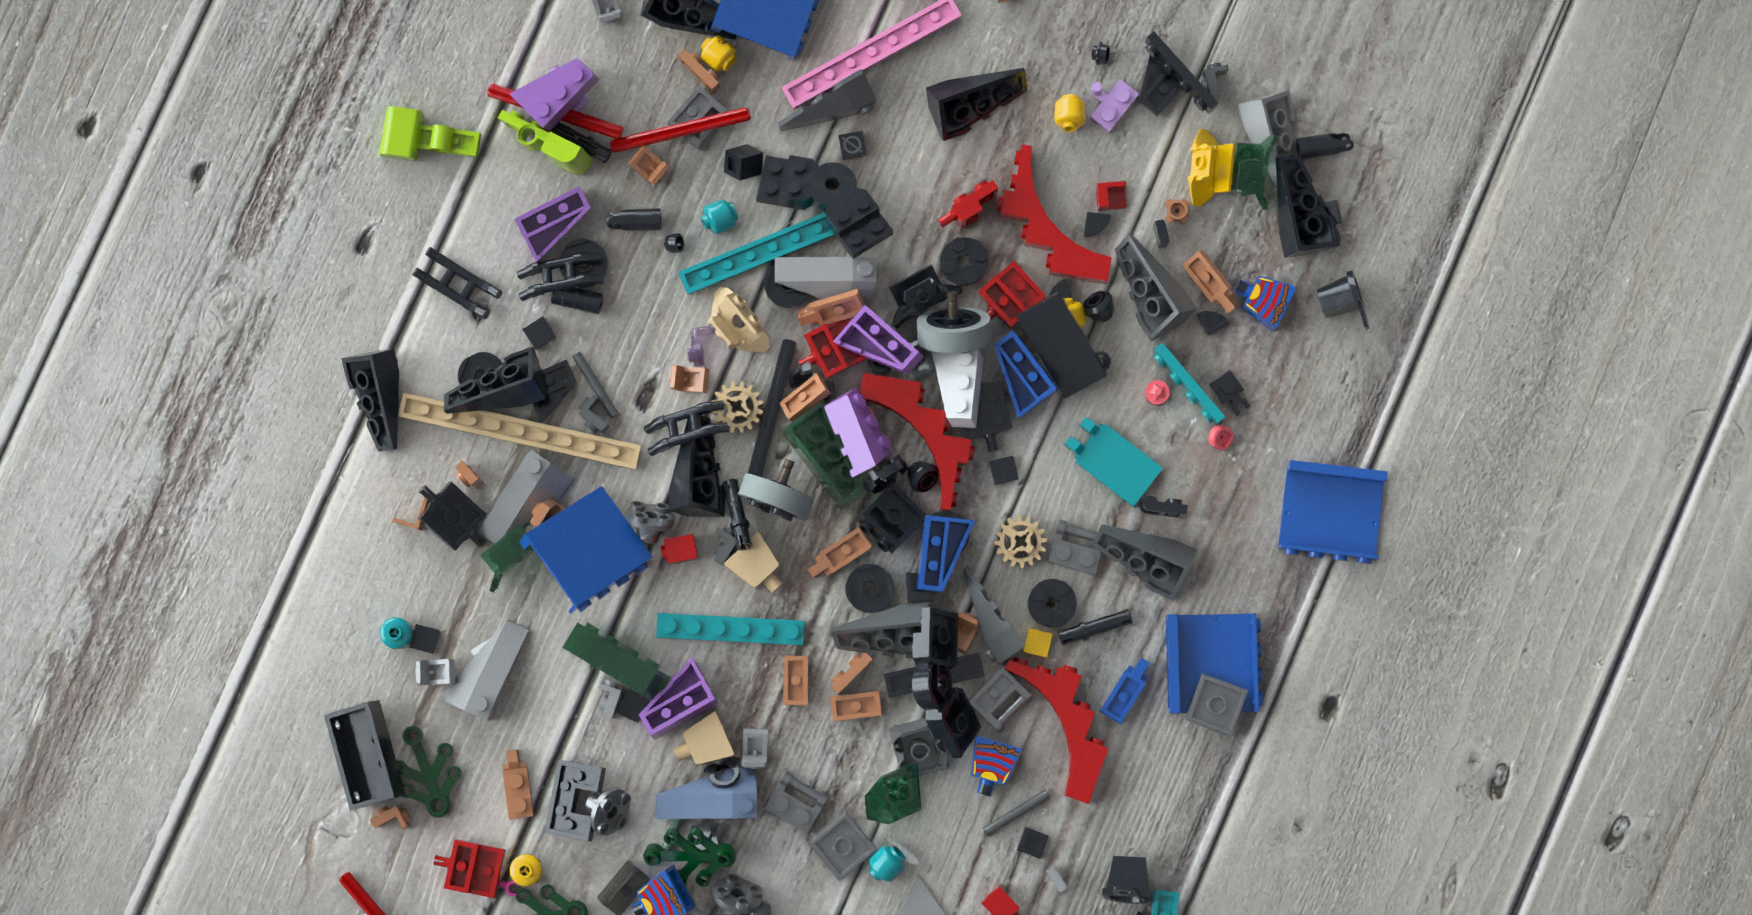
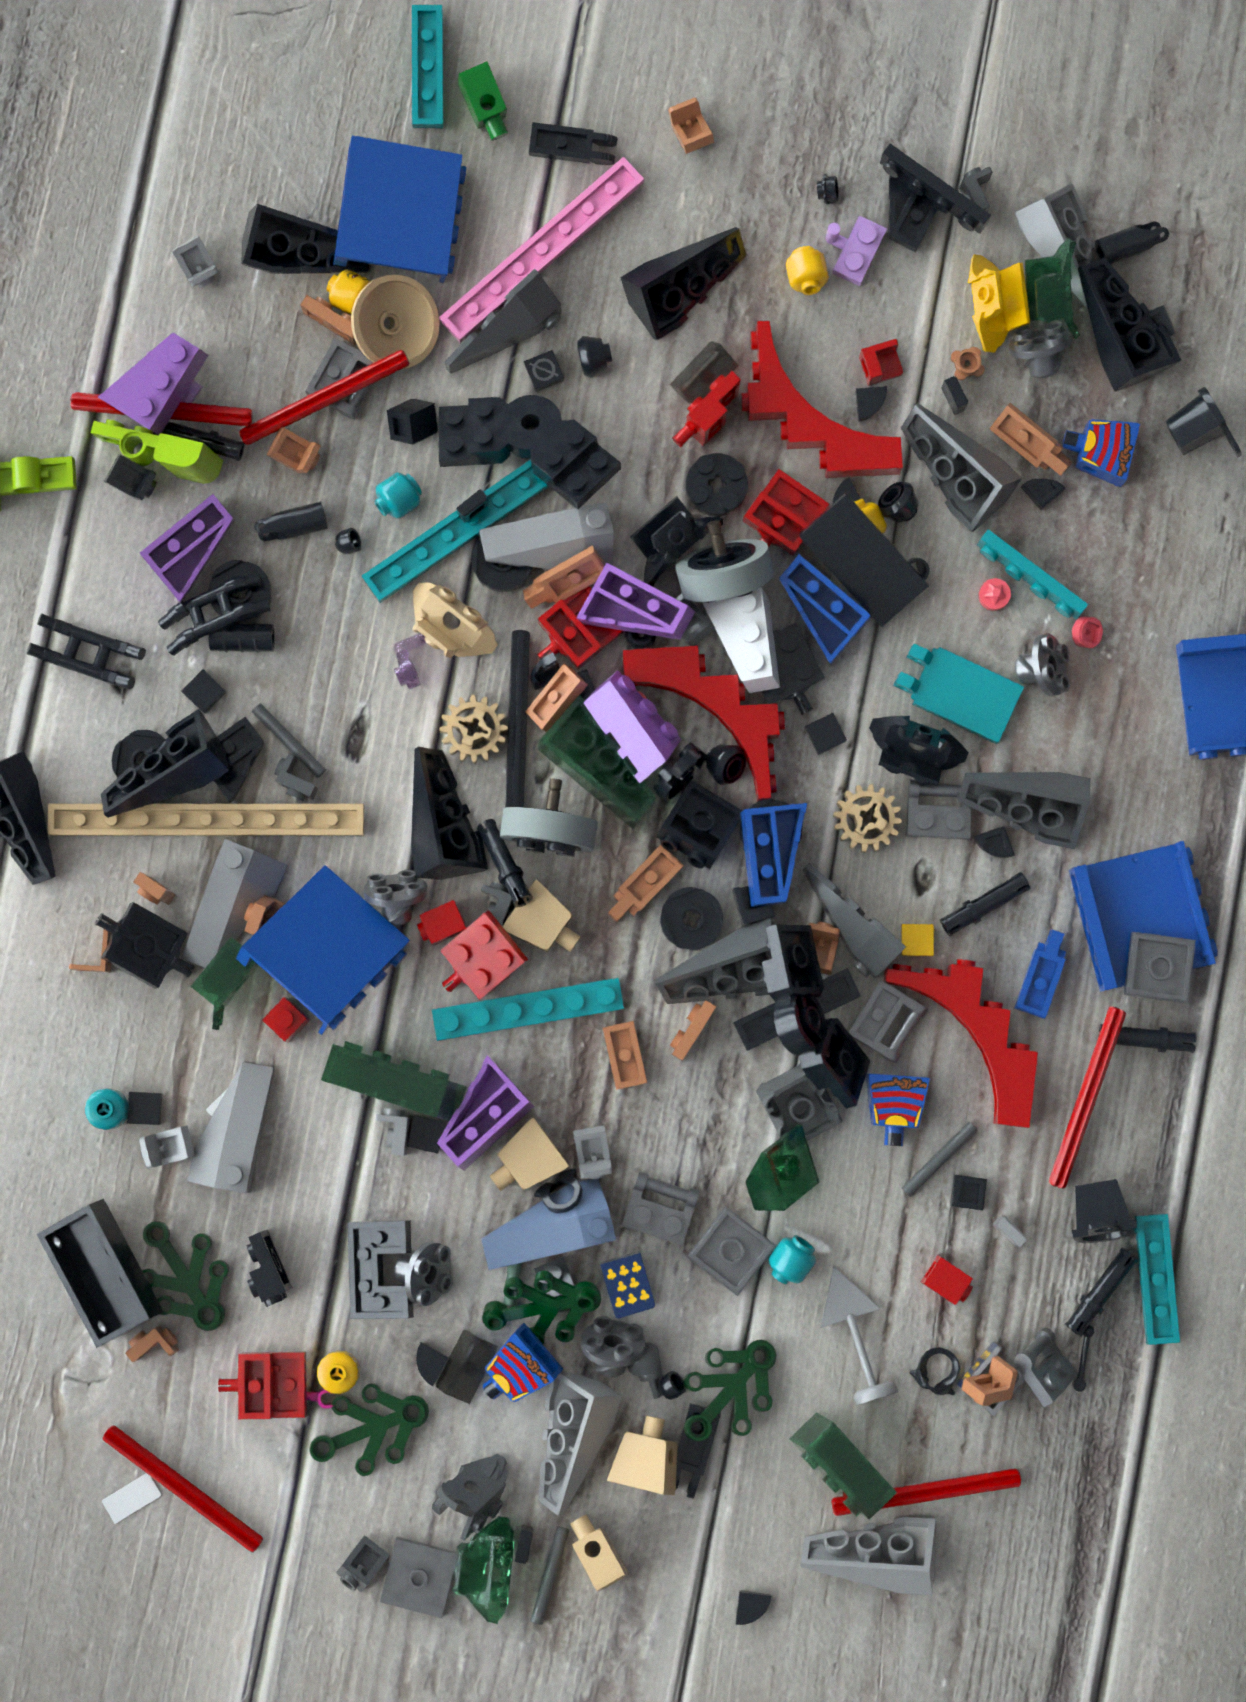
camera: 15 degrees left, 0 degrees up
nougat hinge [502,750,534,820] -> none
black piece [644,400,729,456] -> none
nougat bracket [669,365,710,393] -> none
nougat plate [830,691,882,722] -> none
black plate [1028,579,1077,628] -> none
black plate [1139,496,1188,518] -> none
black plate [1210,370,1250,416] -> none
none -> black bracket [104,454,157,501]
none -> black plate [246,1229,293,1307]
none -> red brick [262,997,310,1043]
none -> tan dish [351,275,440,369]
none -> black tile [416,1342,449,1386]
none -> plate [440,910,529,1000]
none -> black tile [456,489,489,523]
none -> black cone [577,336,612,378]
none -> dark blue piece [600,1251,655,1318]
none -> clear smoke slope [670,341,739,404]
none -> black piece [869,716,969,786]
none -> black tile [974,826,1015,858]
none -> flat silver plate [1008,323,1071,378]
none -> flat silver plate [1015,633,1070,696]
none -> red axle [1049,1006,1126,1189]
none -> black pin [1098,1024,1196,1053]

